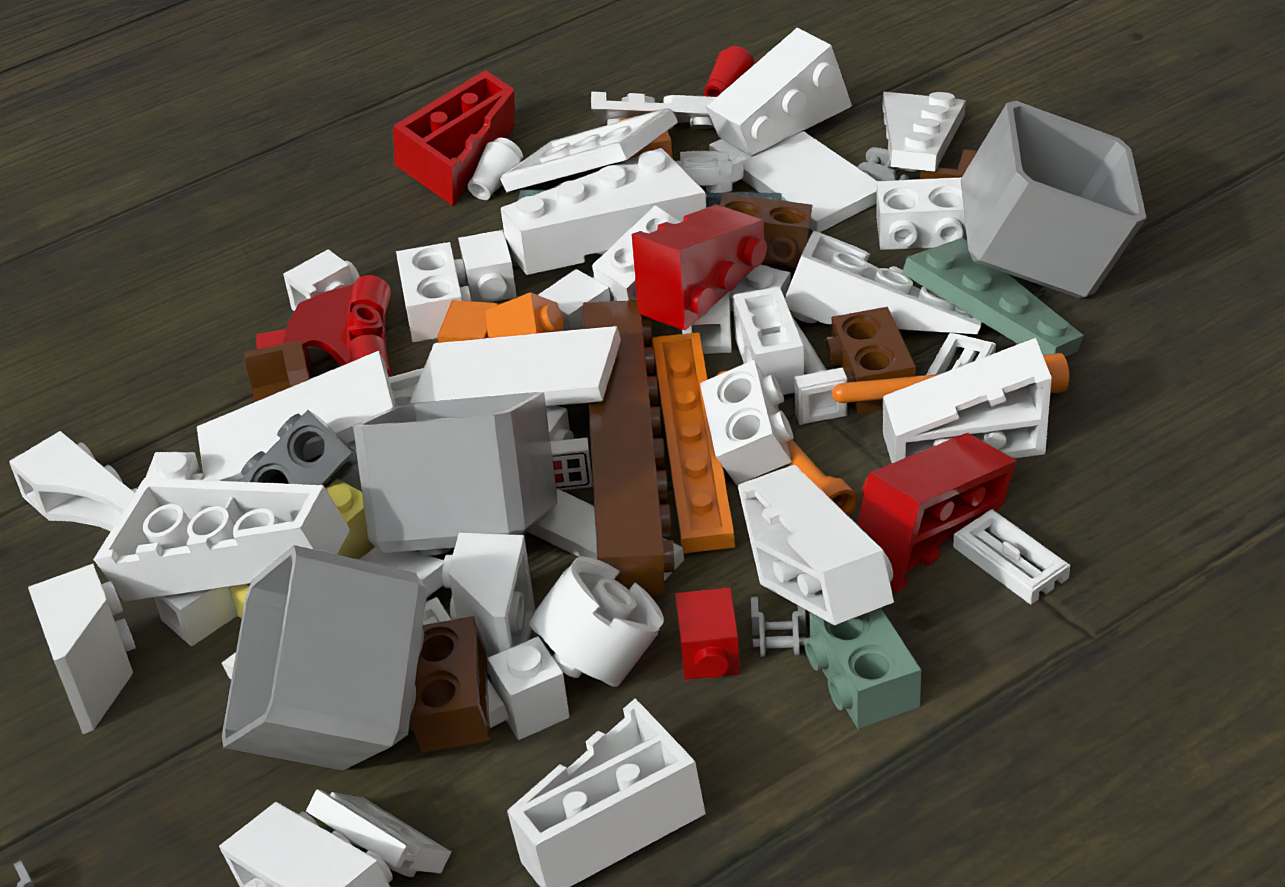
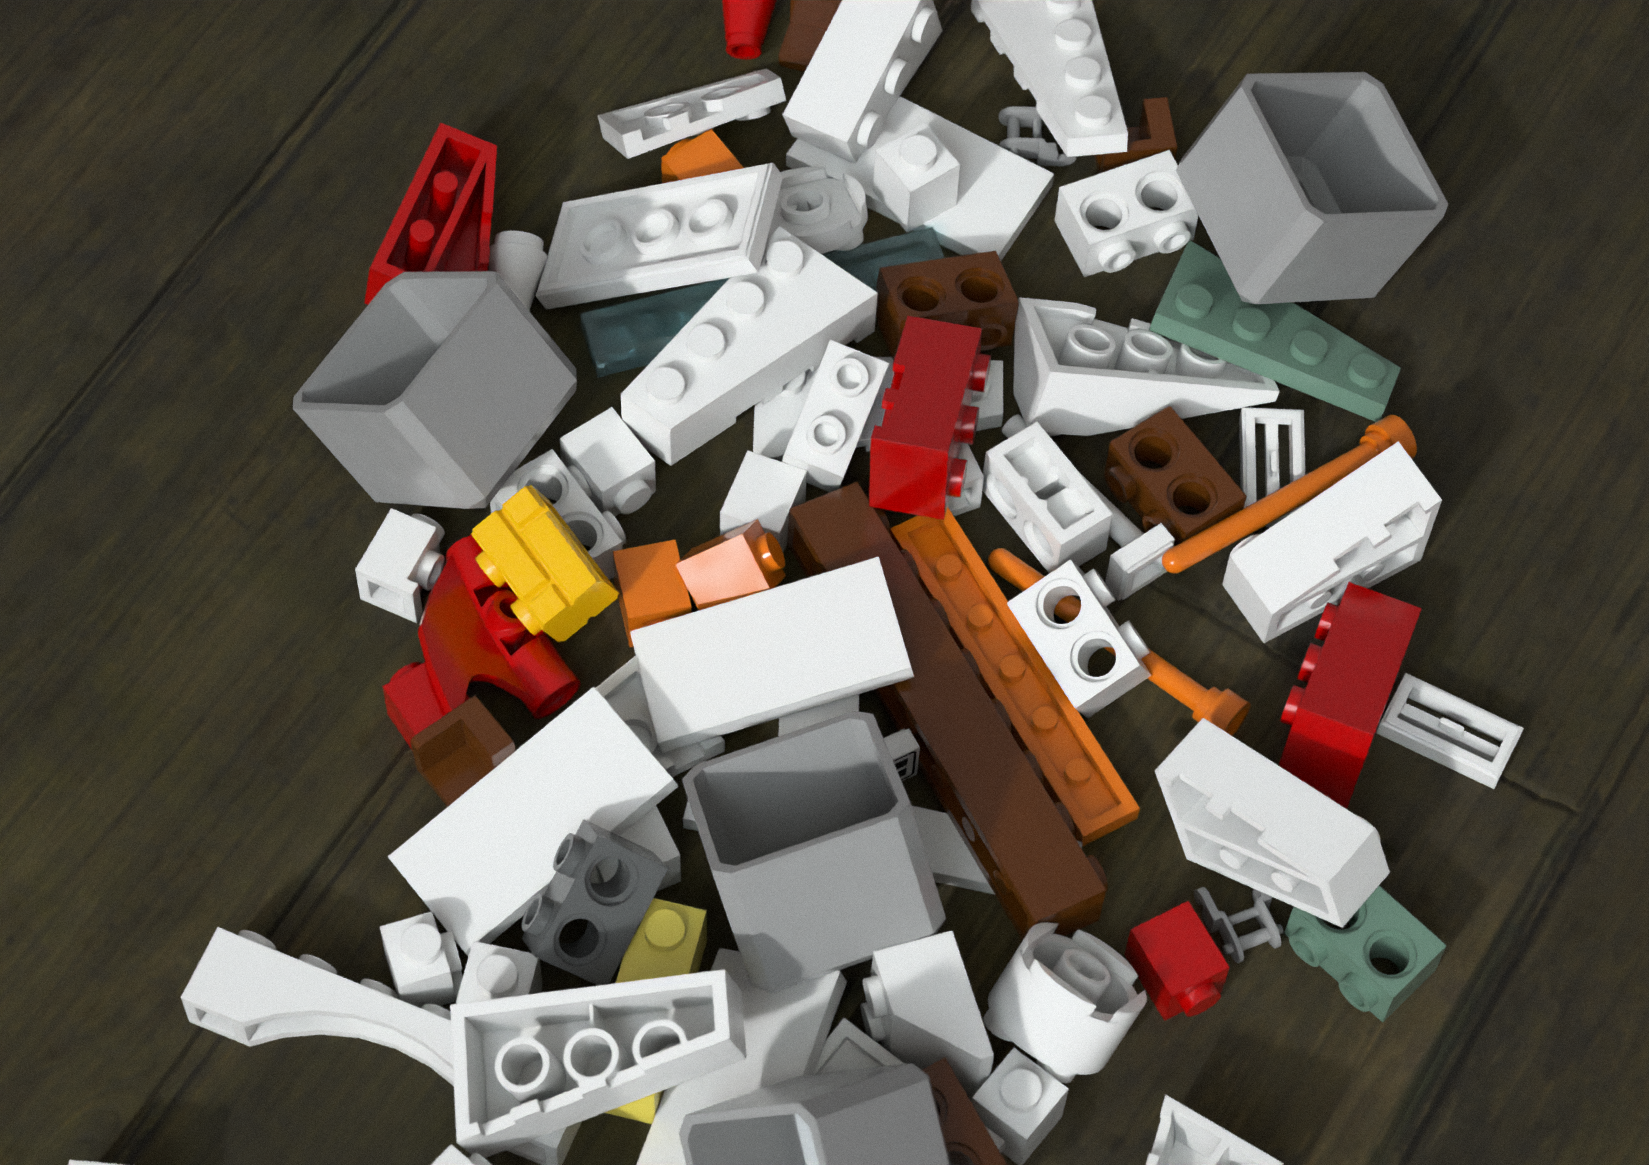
camera: 30 degrees left, 20 degrees up
none -> light grey plate [293,271,577,509]
none -> yellow brick [471,485,619,642]
none -> white brick [873,122,960,233]

